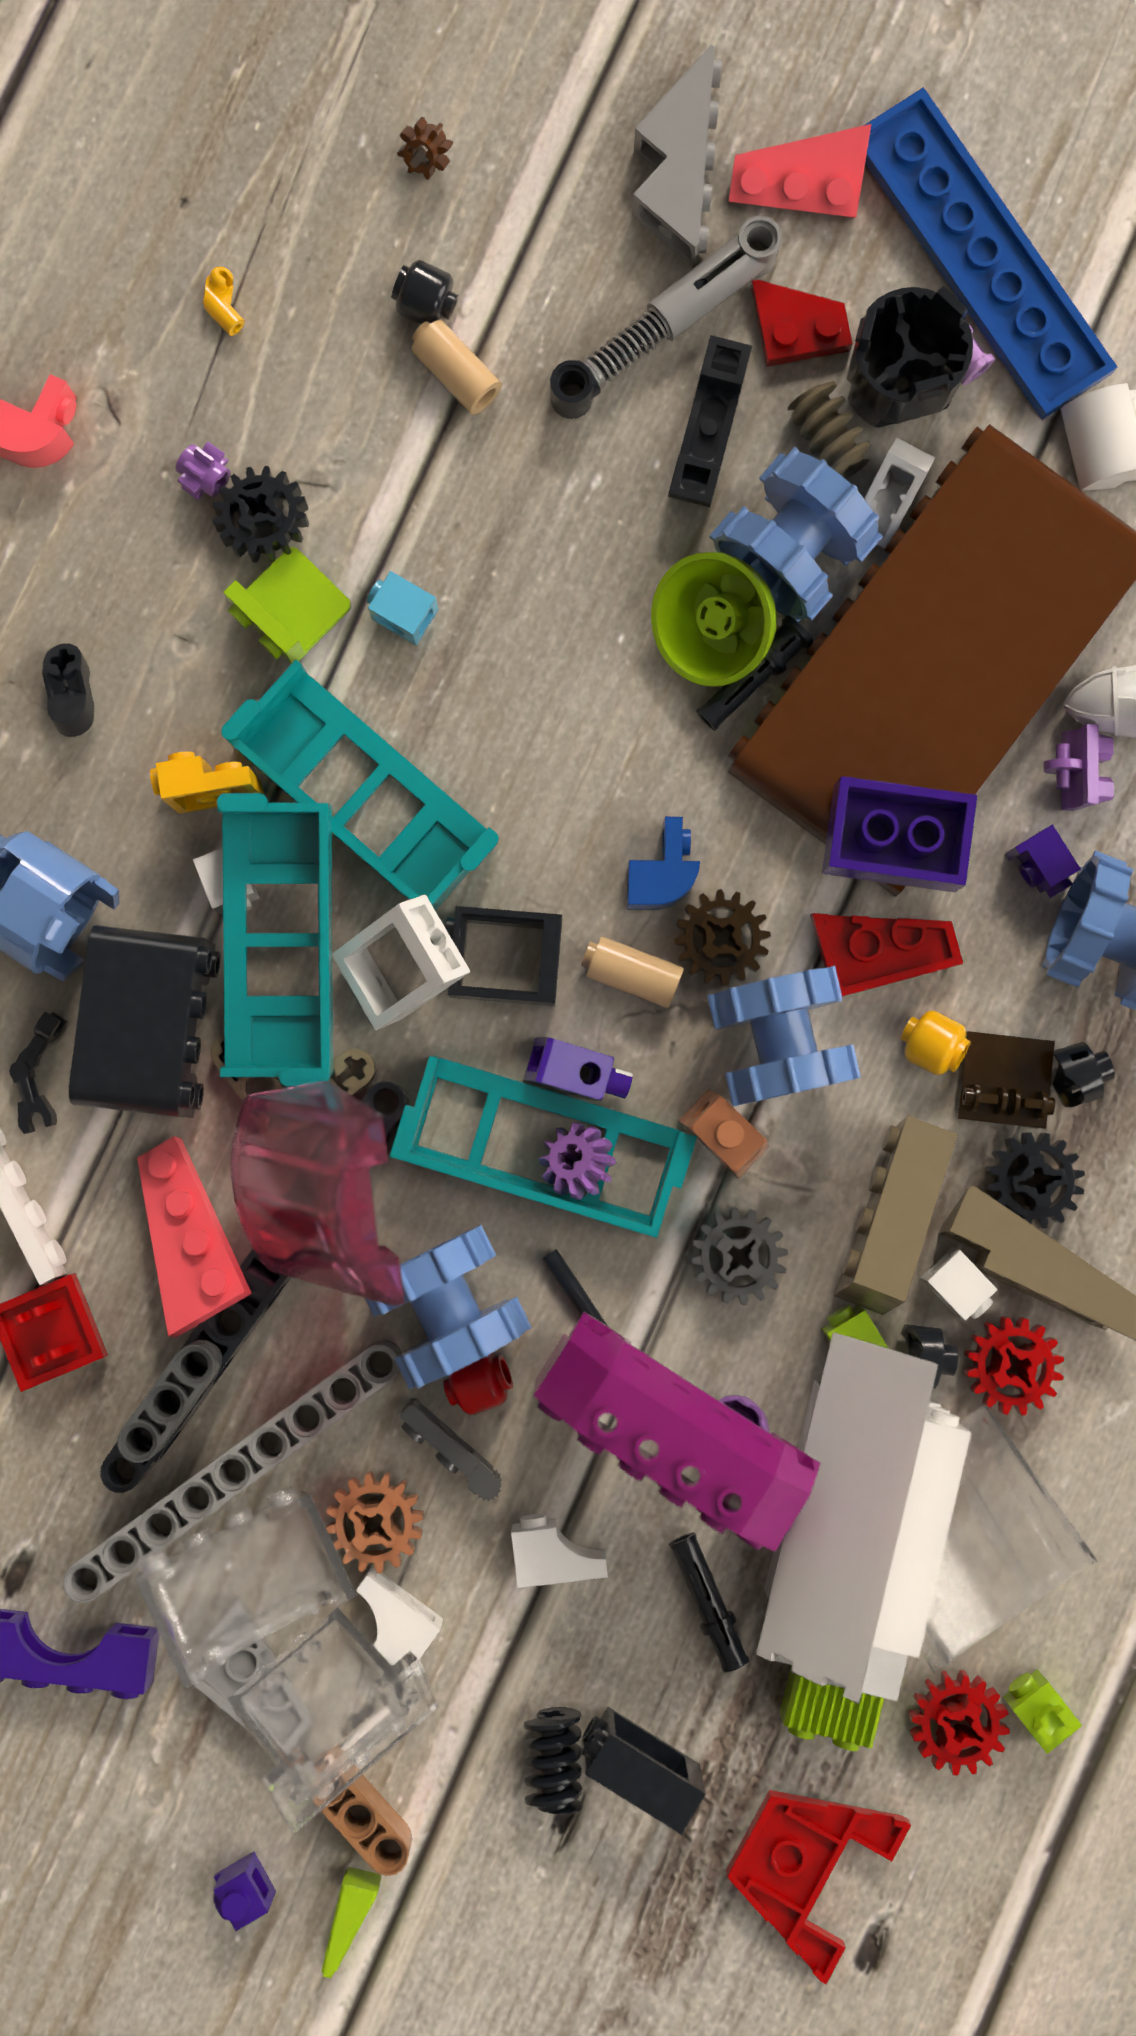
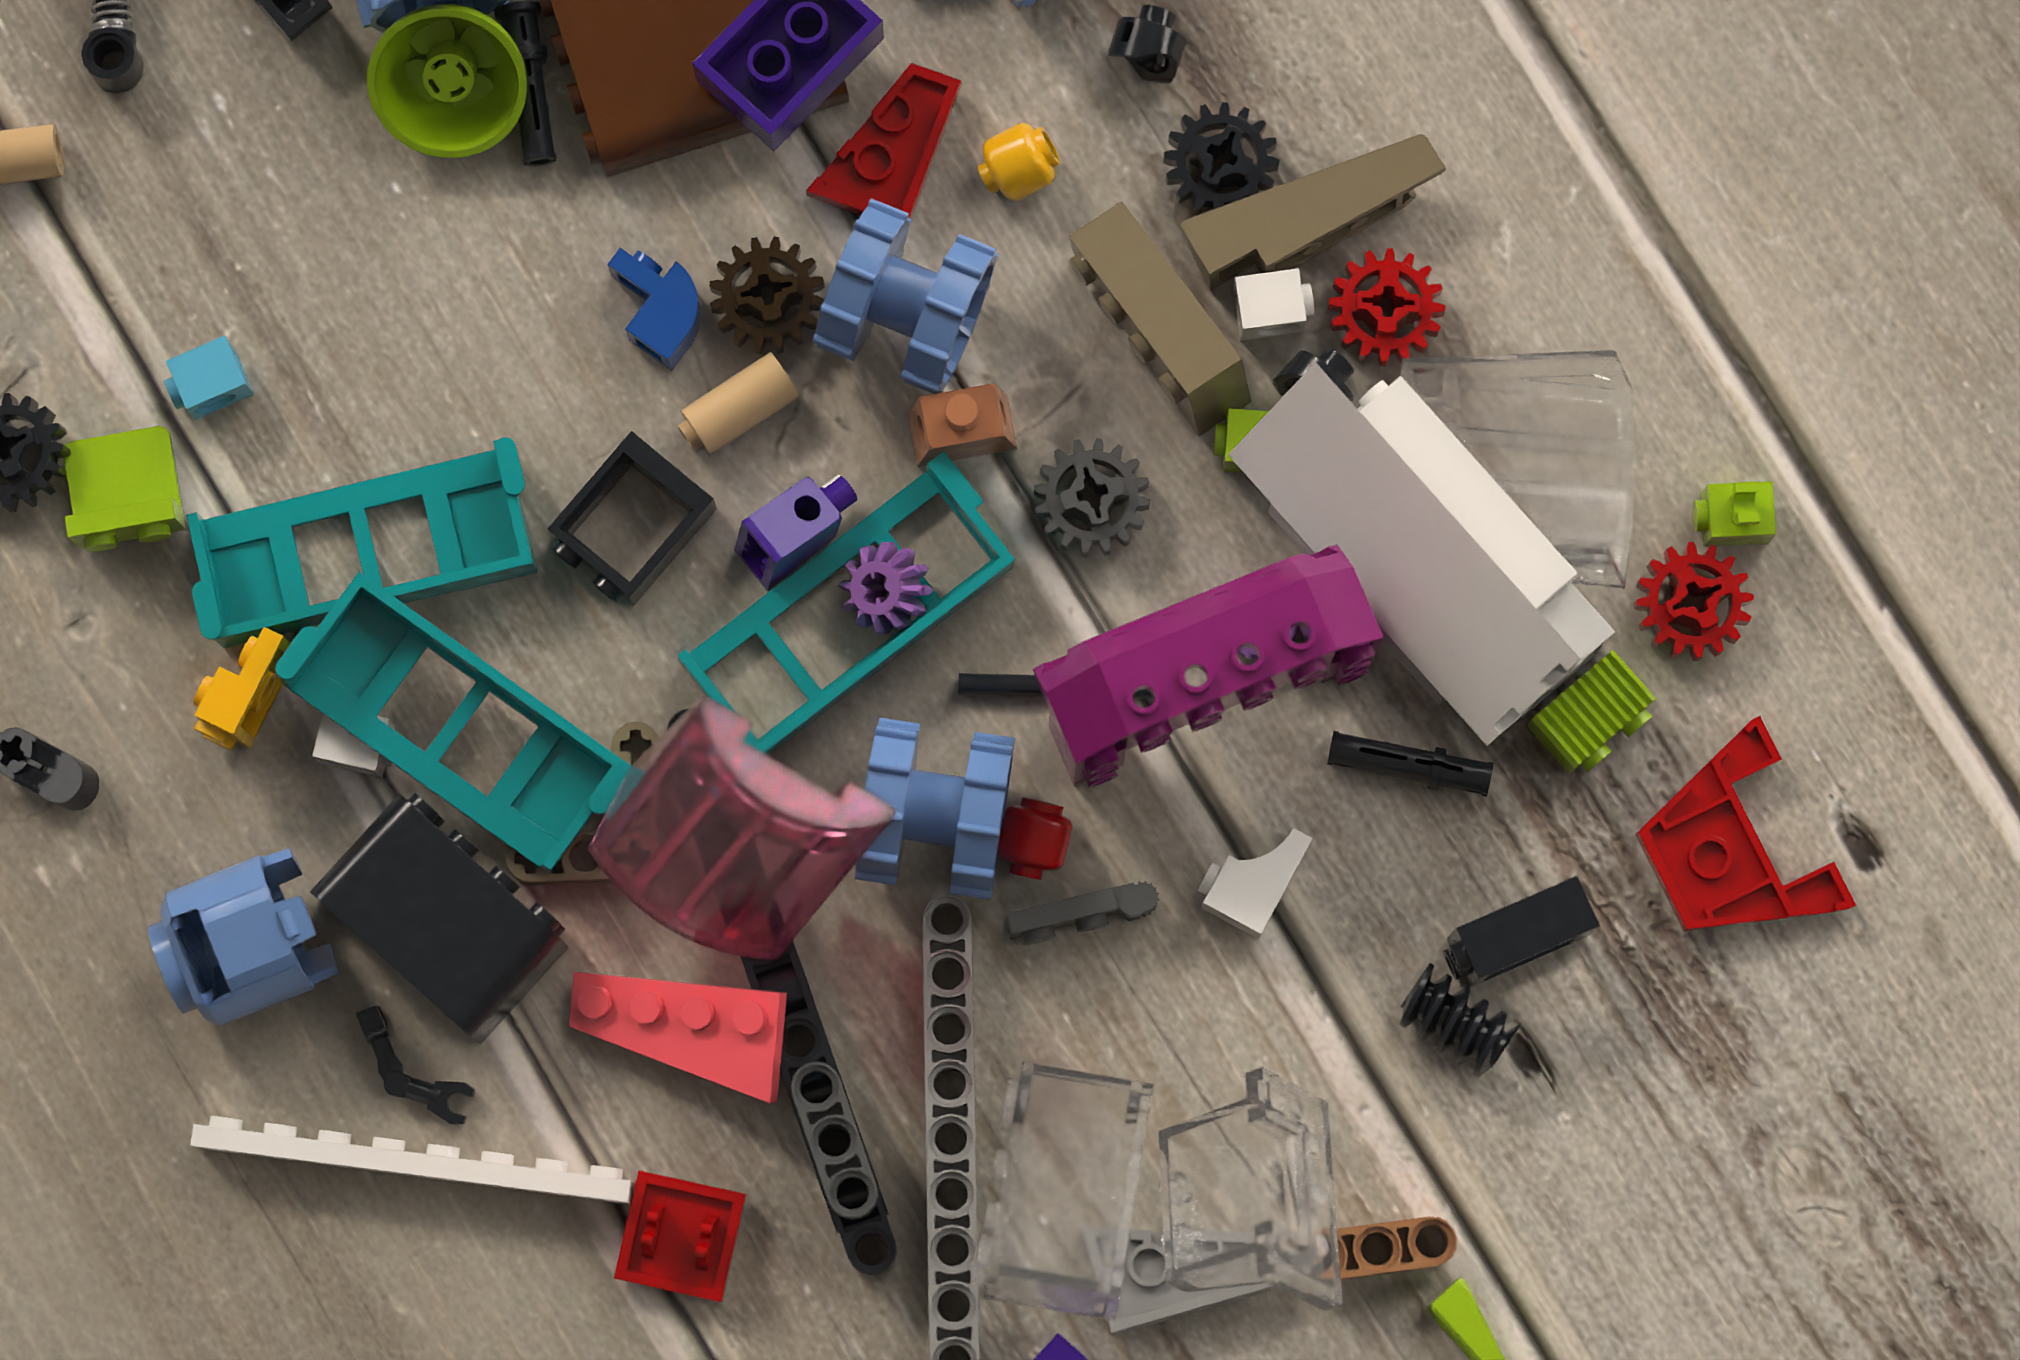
camera: 55 degrees left, 5 degrees down
nougat gear [325,1471,424,1573] -> none
white window [332,894,471,1031] -> none
white arch [356,1566,443,1675] -> none
dark brown hinge [958,1031,1055,1129] -> none

